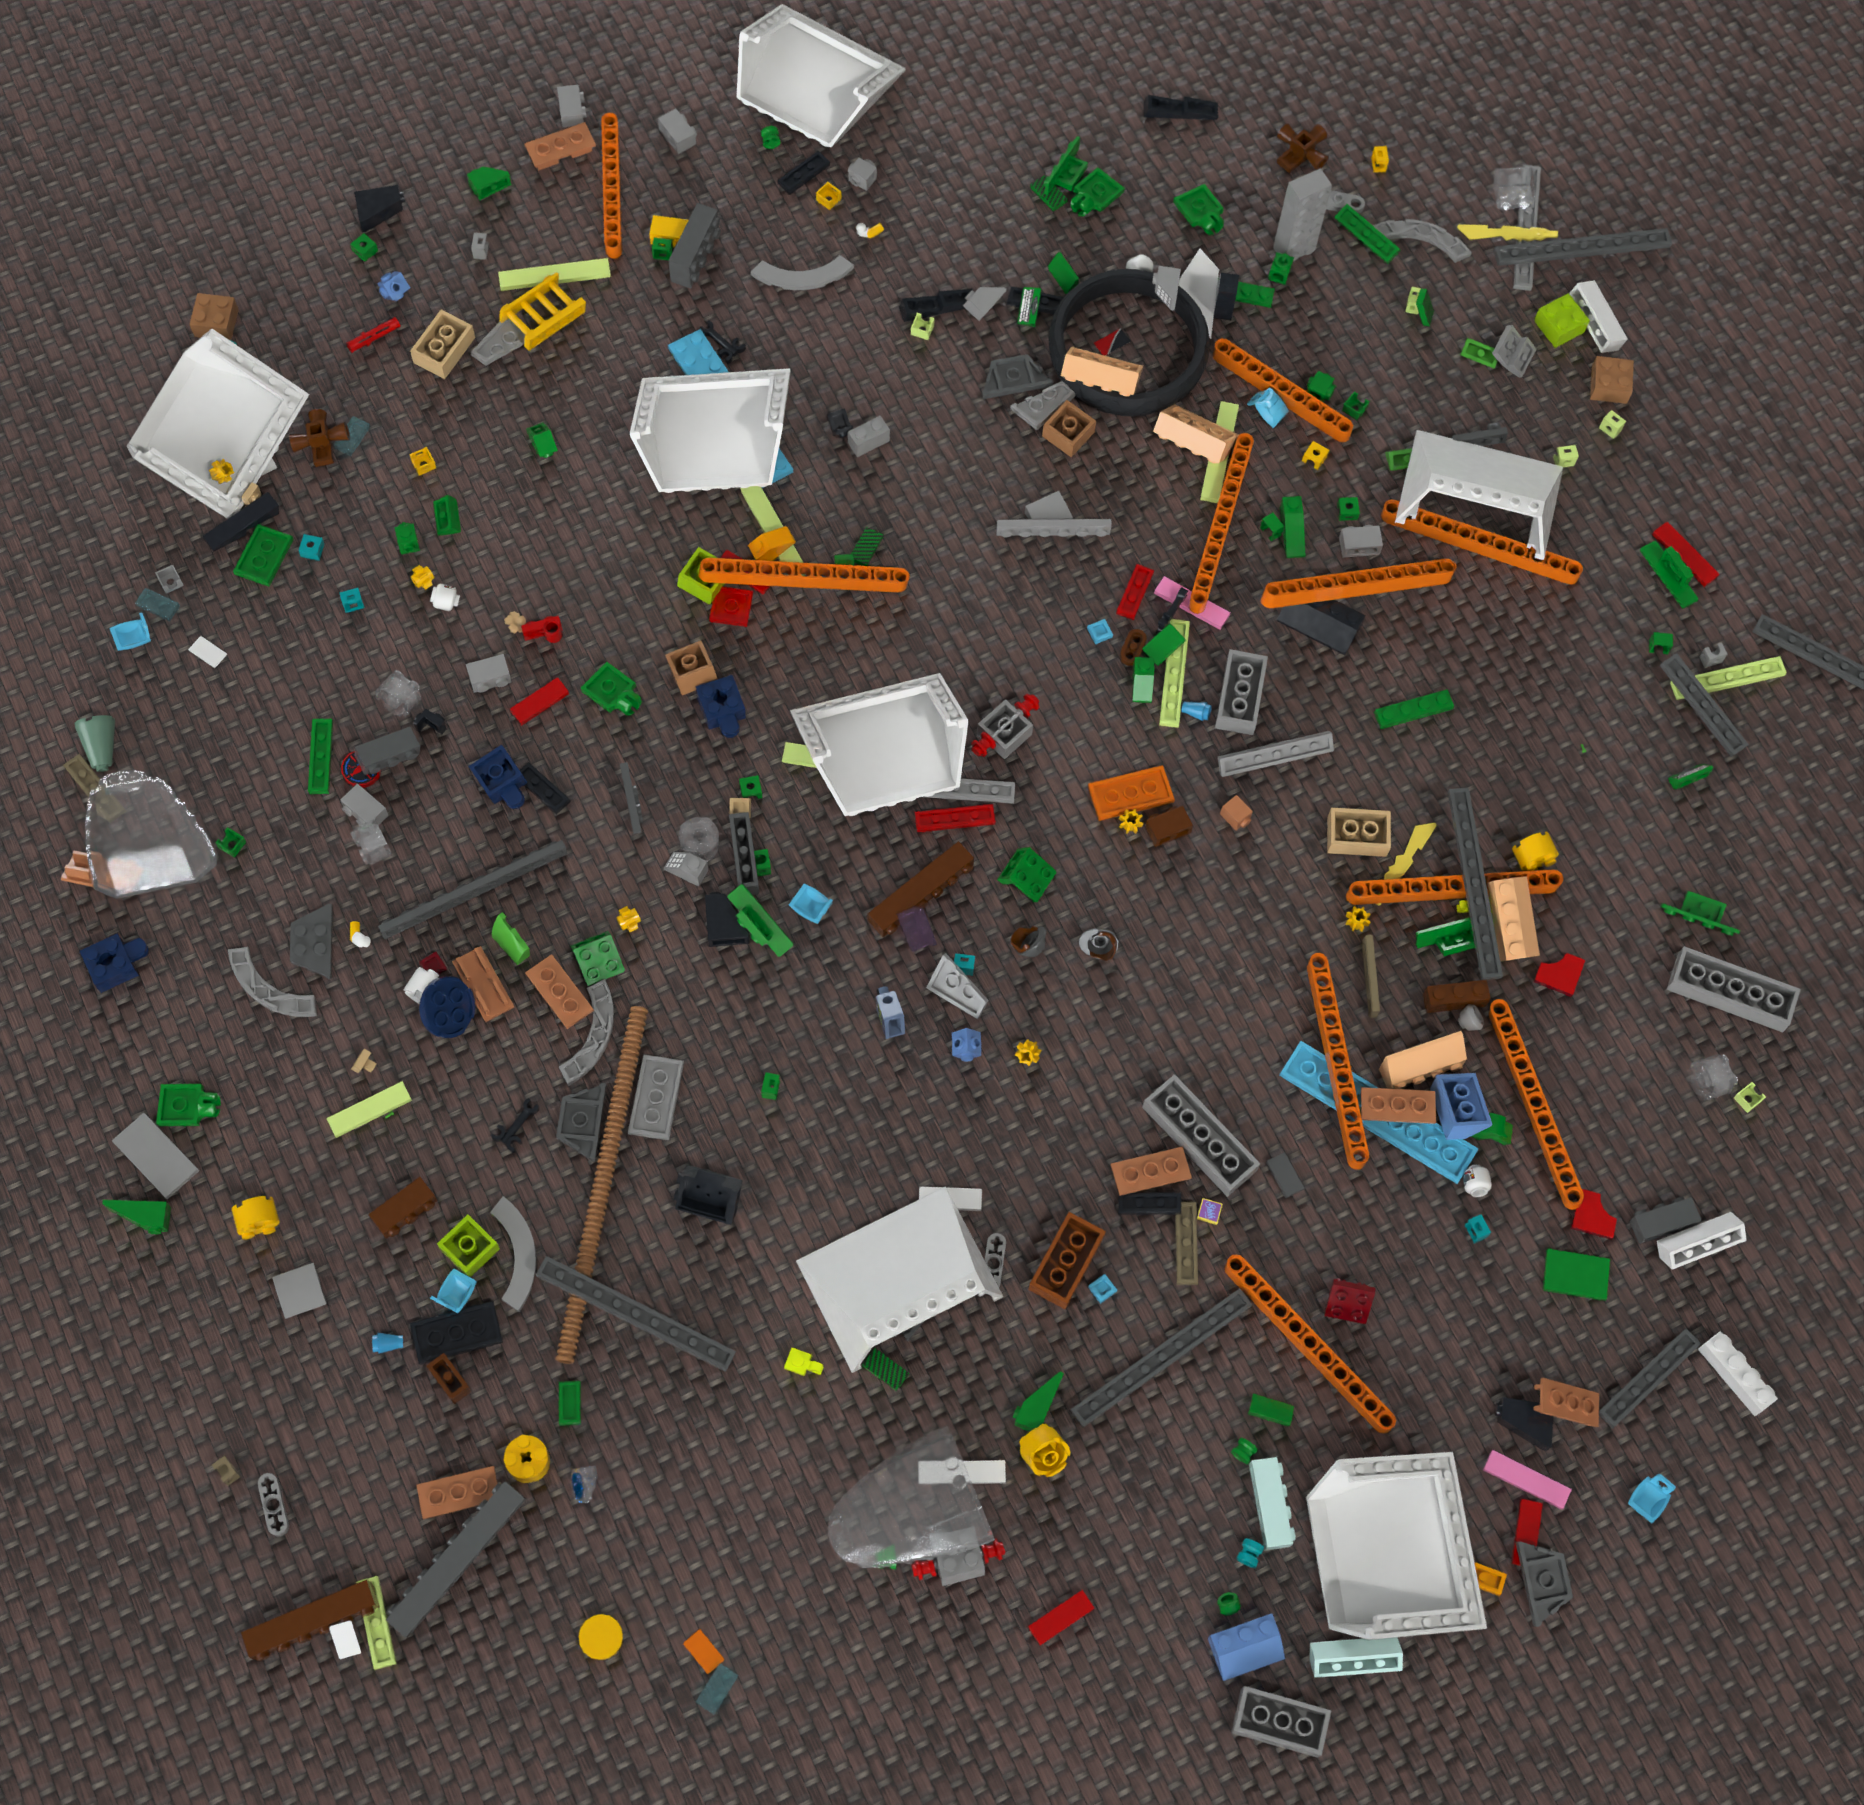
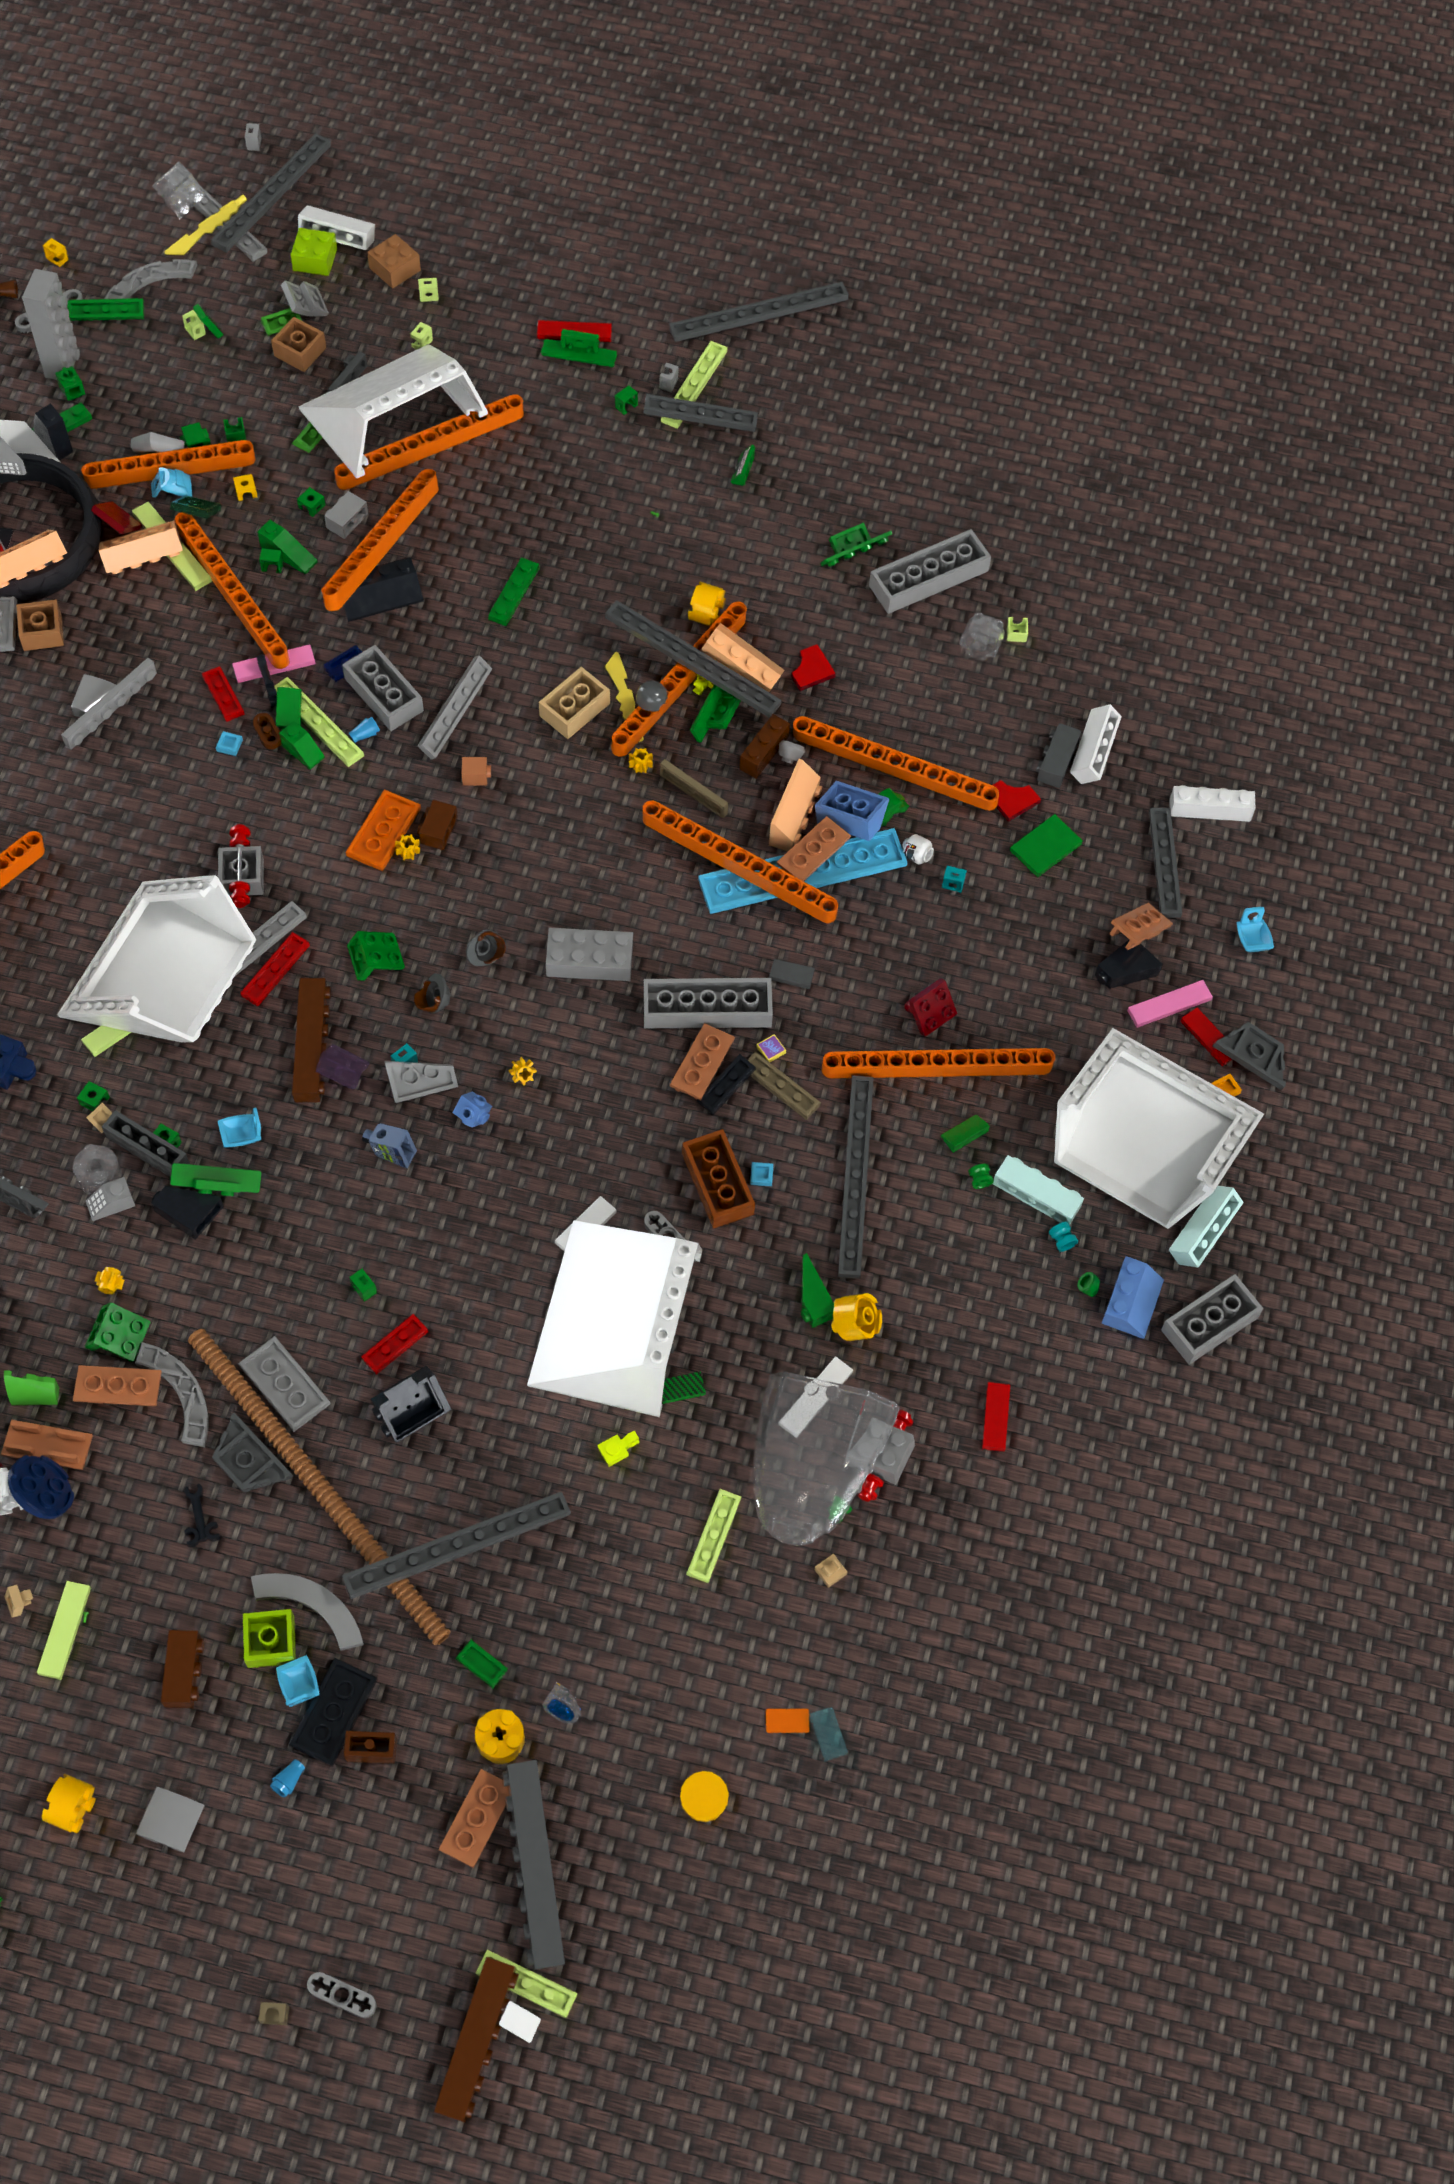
camera: 50 degrees left, 5 degrees down
none -> dark red tile [91,501,142,534]
none -> light grey brick [131,432,184,455]
none -> clear green tile [170,495,222,519]
none -> light grey piece [245,123,261,151]
none -> medium nougat brick [271,317,326,372]
none -> clear blue plate [323,645,362,682]
none -> red tile [361,1314,428,1375]
none -> light grey brick [546,928,633,981]
none -> dark grey hair [636,680,668,711]
none -> yellowish green tile [687,1489,741,1583]
none -> tan tile [814,1553,848,1588]

